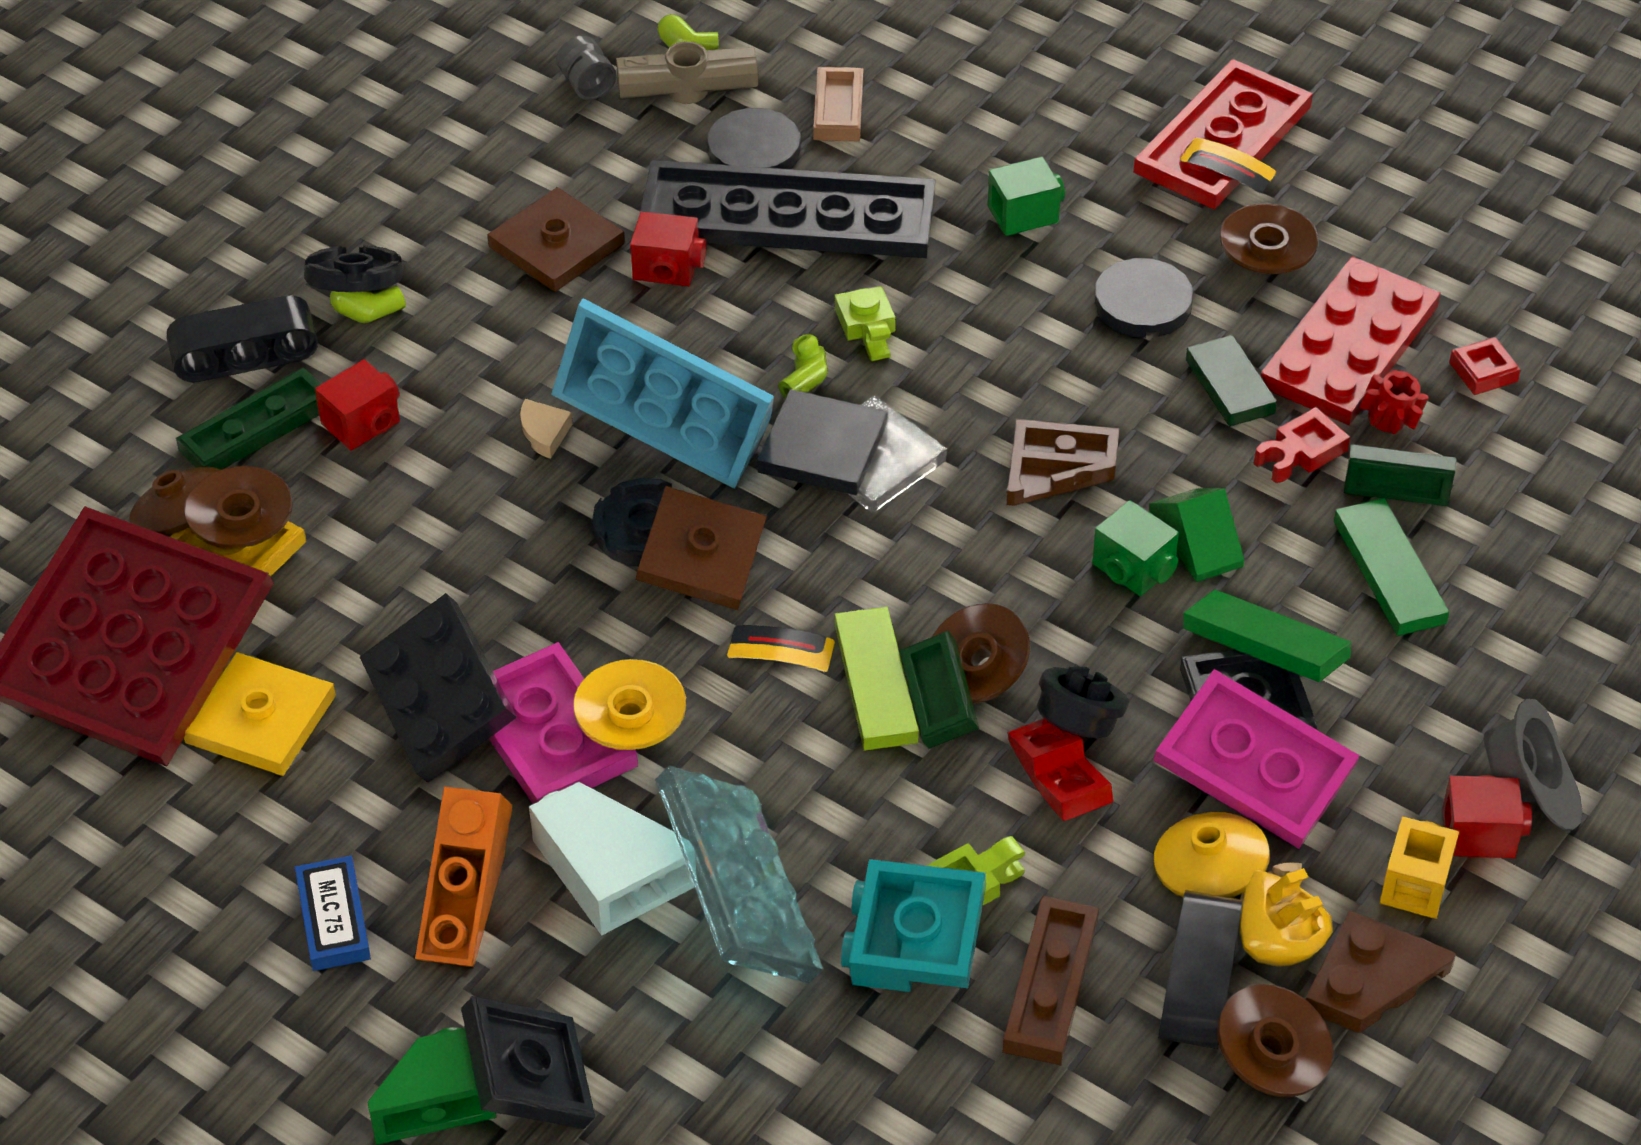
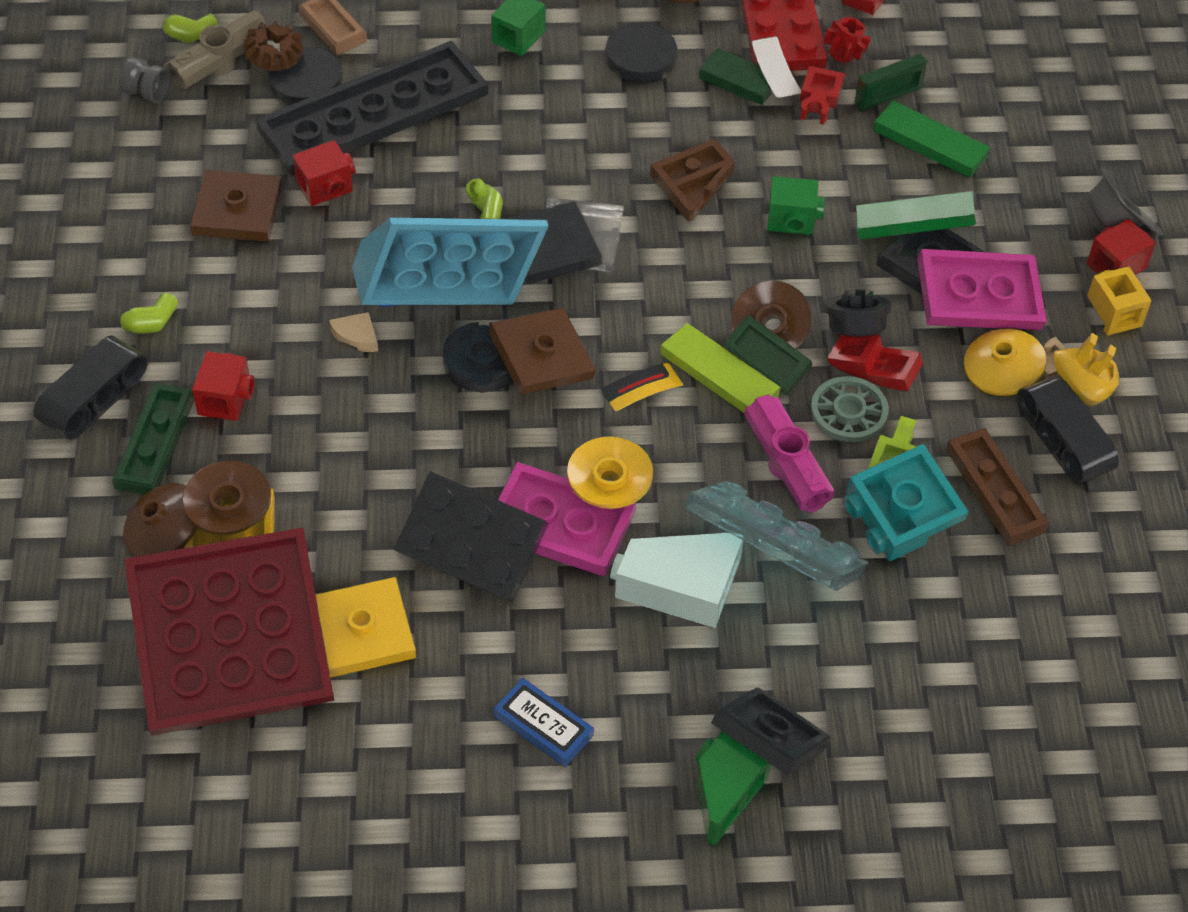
camera: 40 degrees left, 5 degrees up
black tile [304,245,403,292] -> none
orange slope [415,786,513,968] -> none
lime plate [835,286,895,361] -> none
green slope [1149,488,1244,582] -> none
reddish brown dish [1217,984,1333,1097] -> none
reddish brown wing [1305,910,1456,1033] -> none
none -> reddish brown gear [244,20,303,71]
none -> dark pink piece [745,394,835,513]
none -> white sticker [752,37,801,98]
none -> sand green wheel [811,376,889,443]

